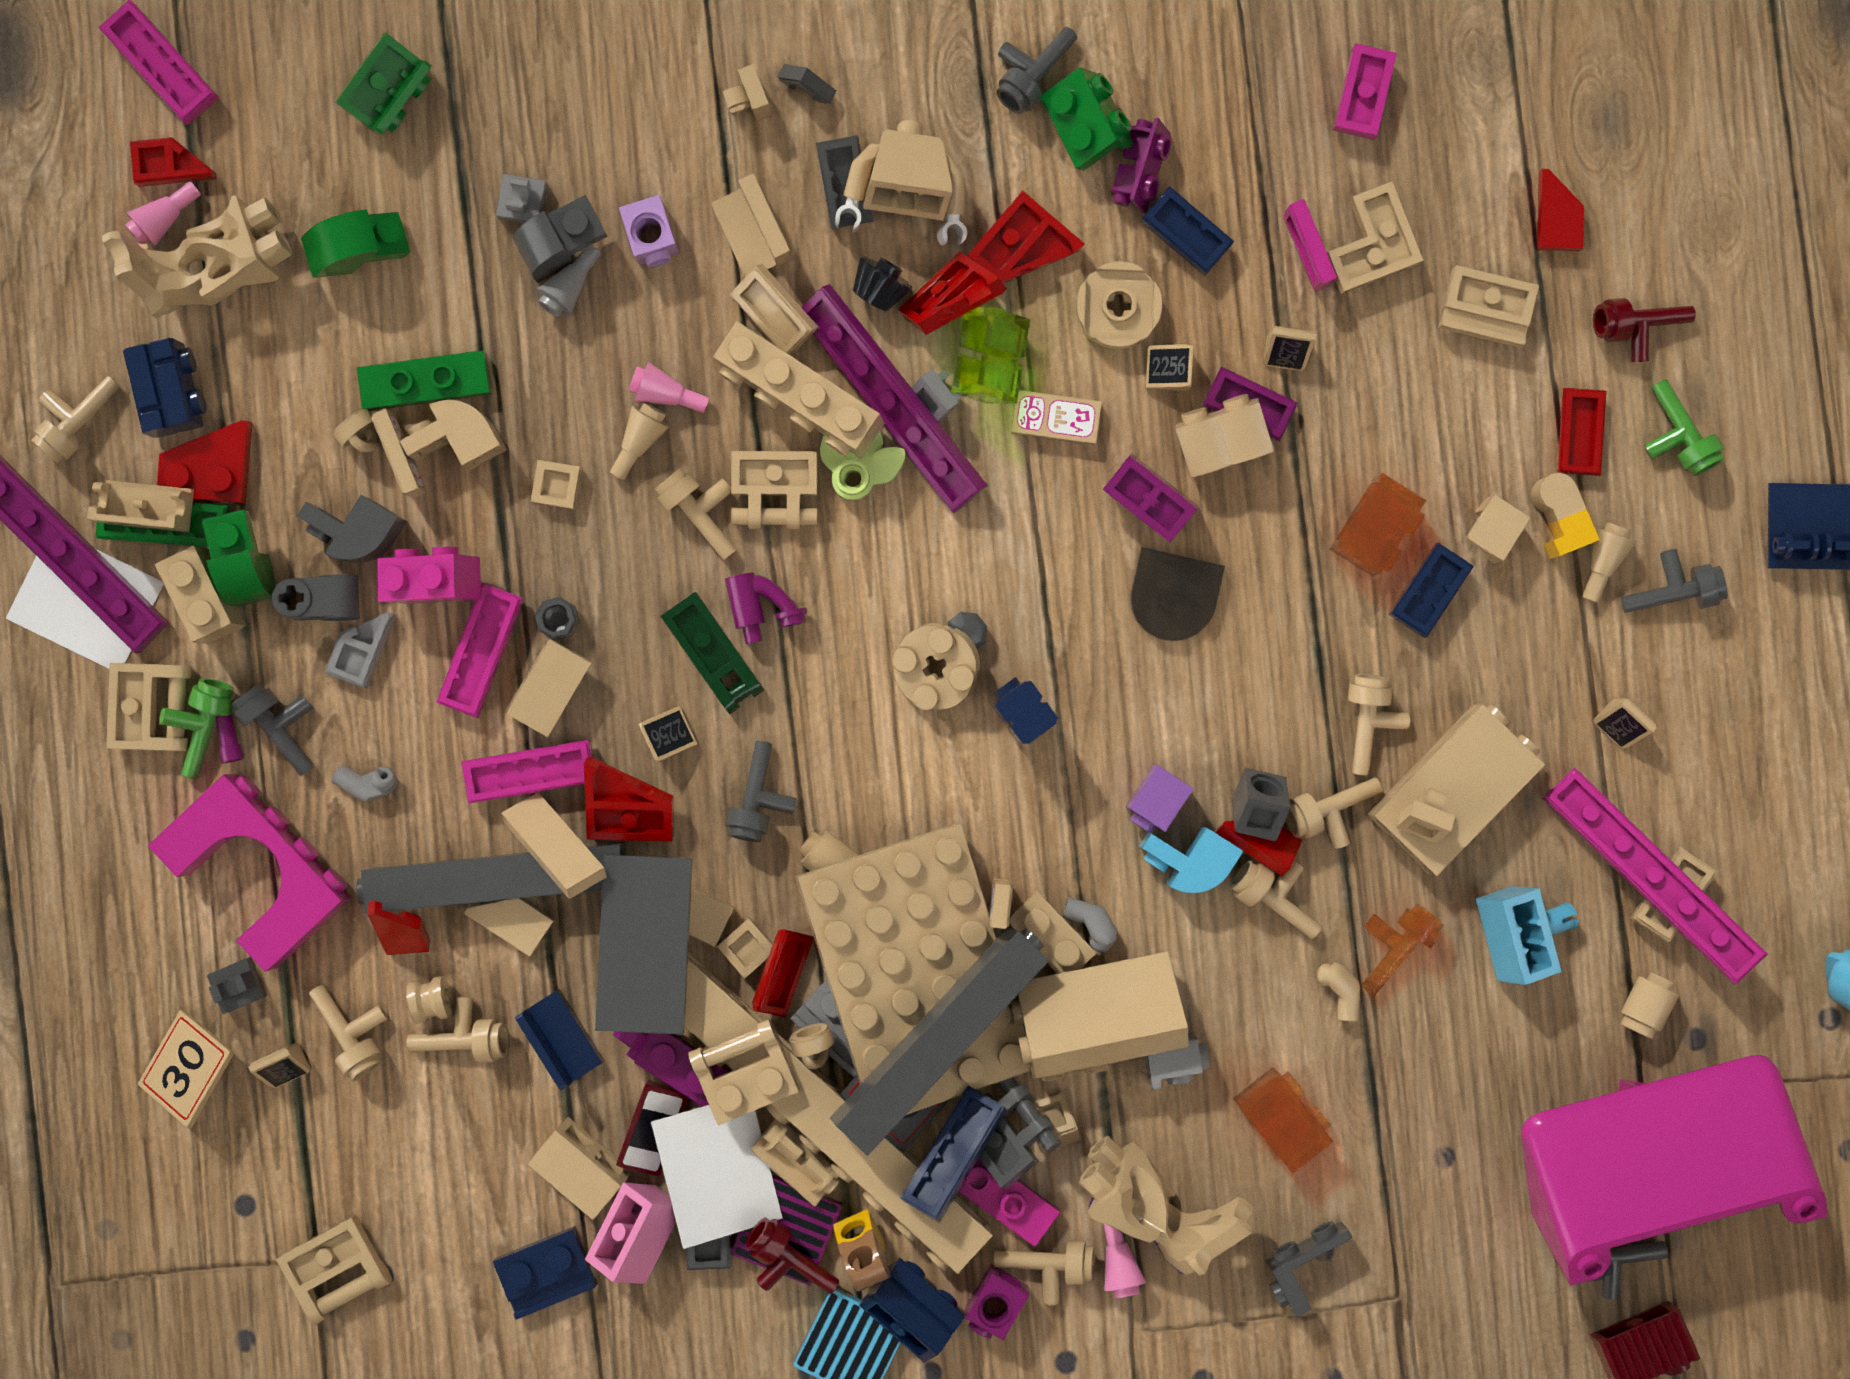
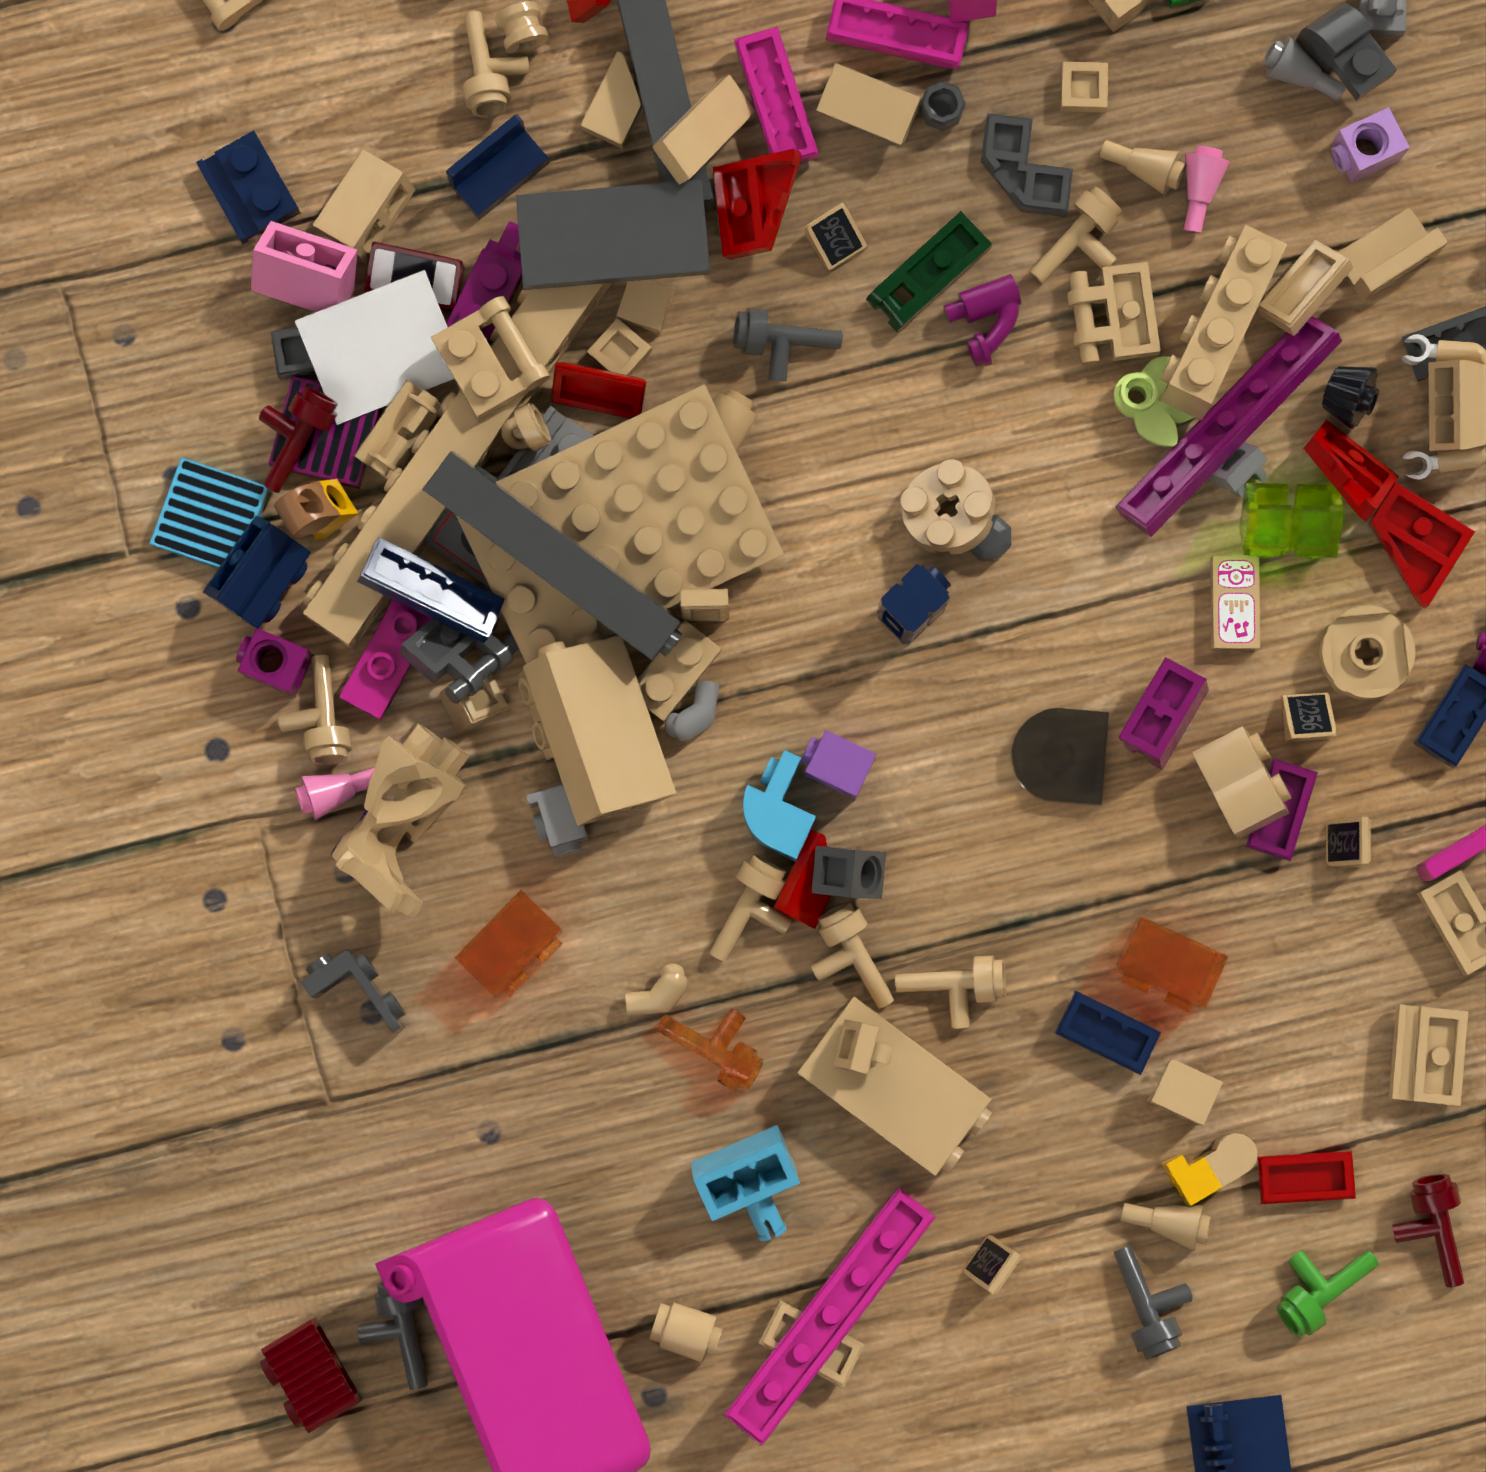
camera: 80 degrees right, 5 degrees down
none -> dark grey tile [981,113,1073,217]

